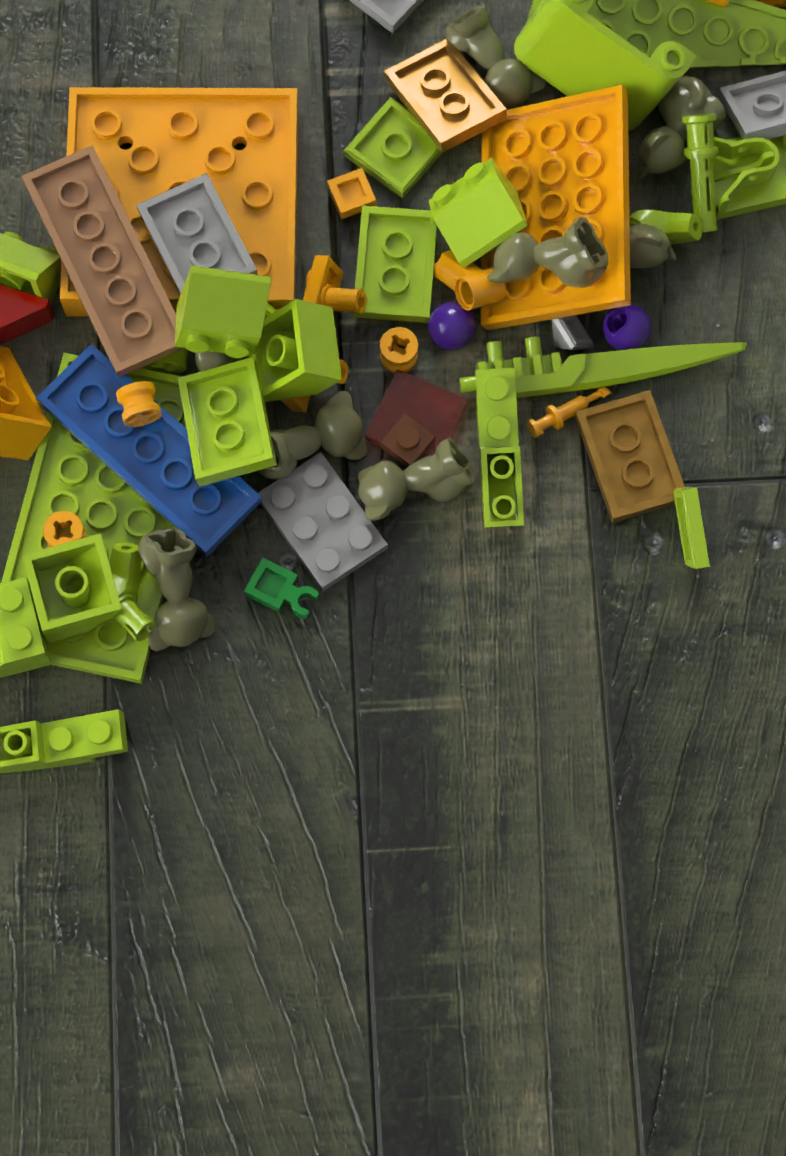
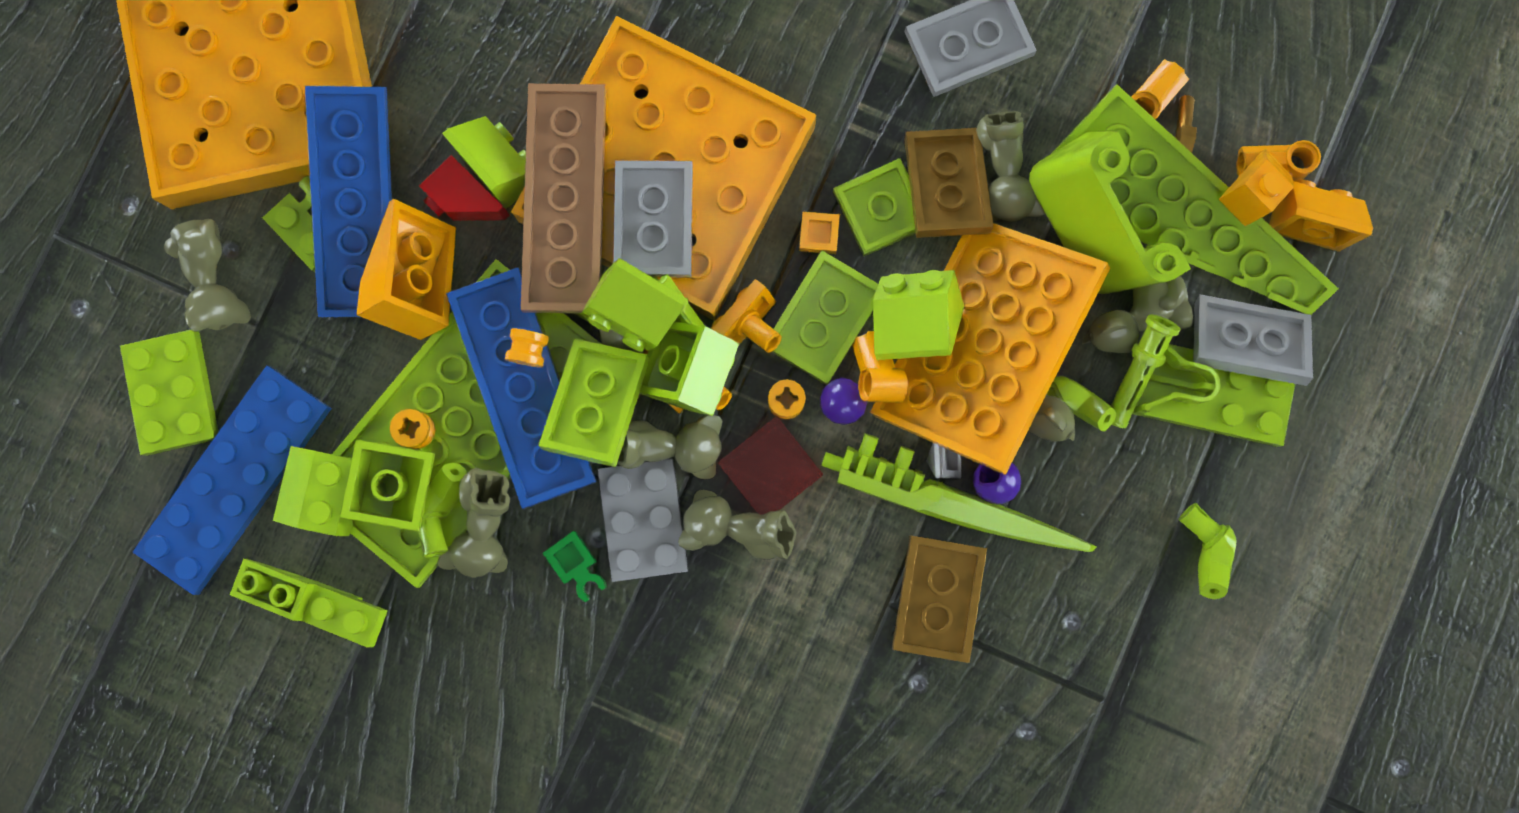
camera: 30 degrees right, 10 degrees up
reddish brown plate [380,413,435,467] -> none
lime slope [475,368,524,527] -> none
olive animal [487,217,608,288] -> none
light orange piece [526,387,611,438] -> none
lime tile [673,486,710,569] -> none

